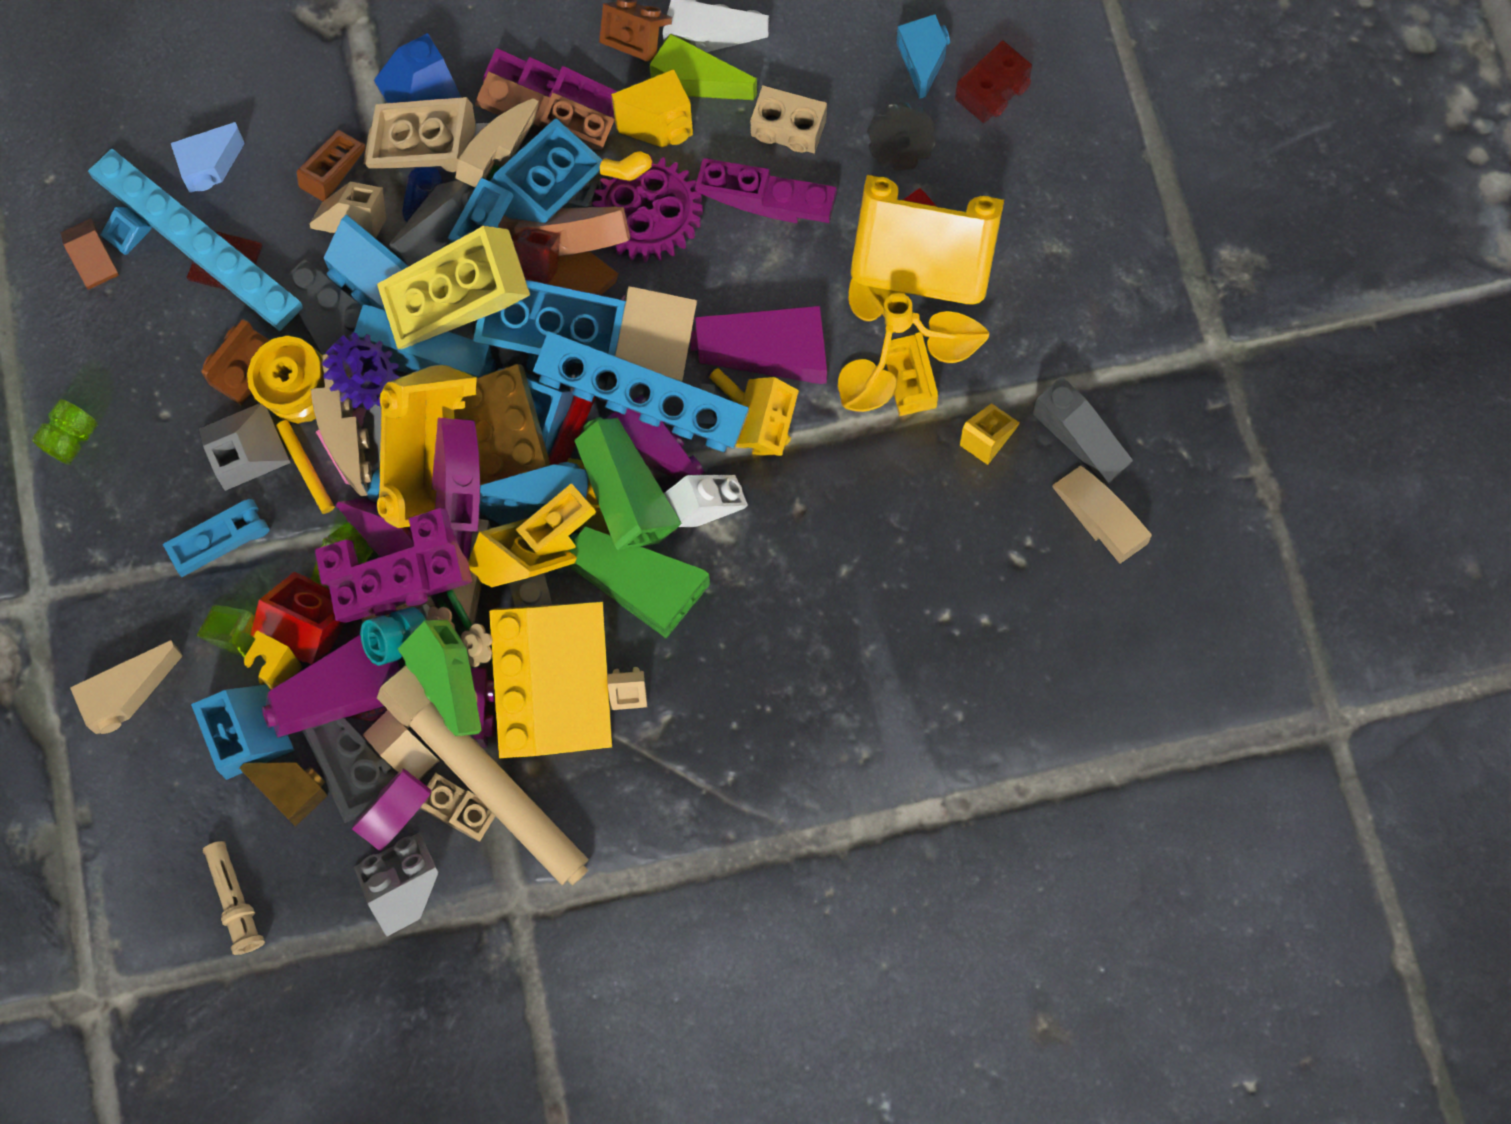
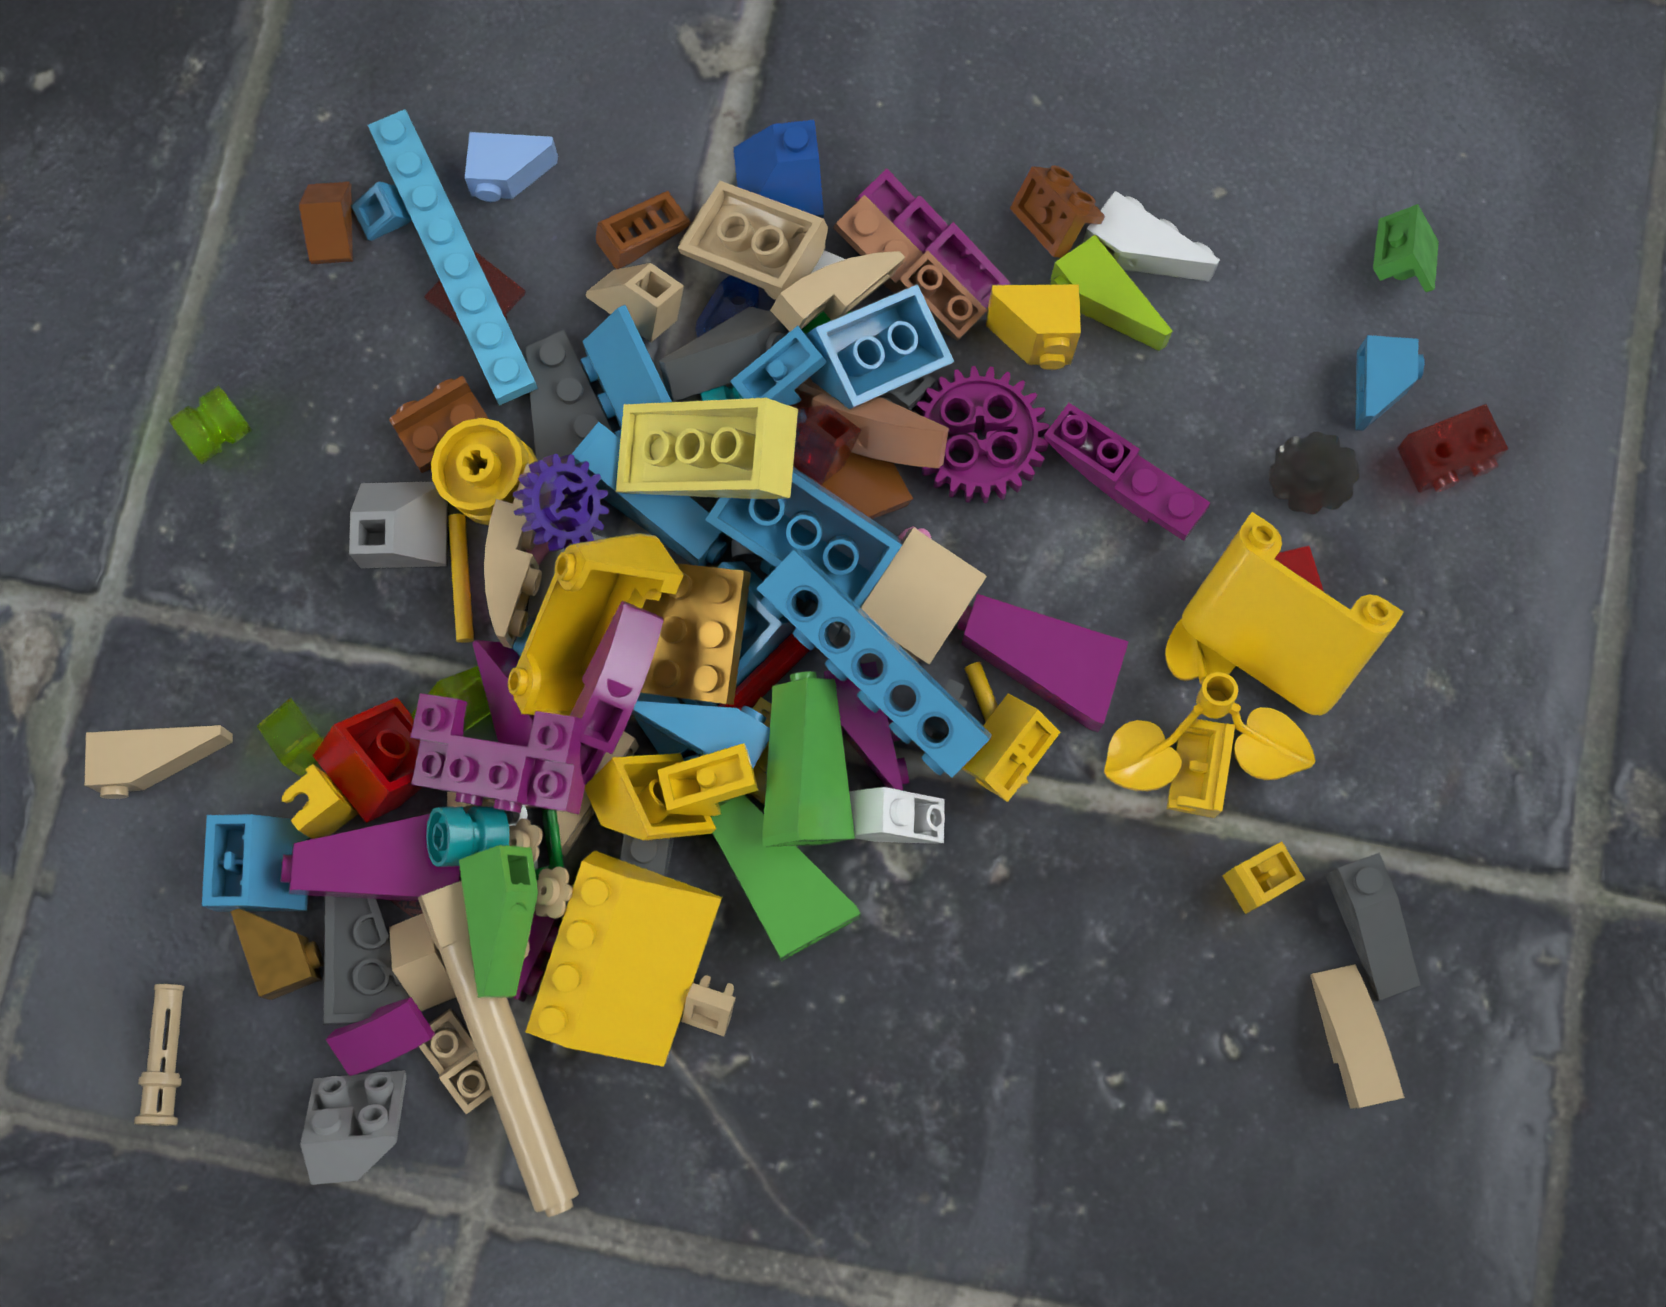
camera: 20 degrees right, 5 degrees up
dark azure plate [163,499,270,578] -> none
yellow arm [600,151,652,181] -> none
tan brick [750,86,827,154] -> none

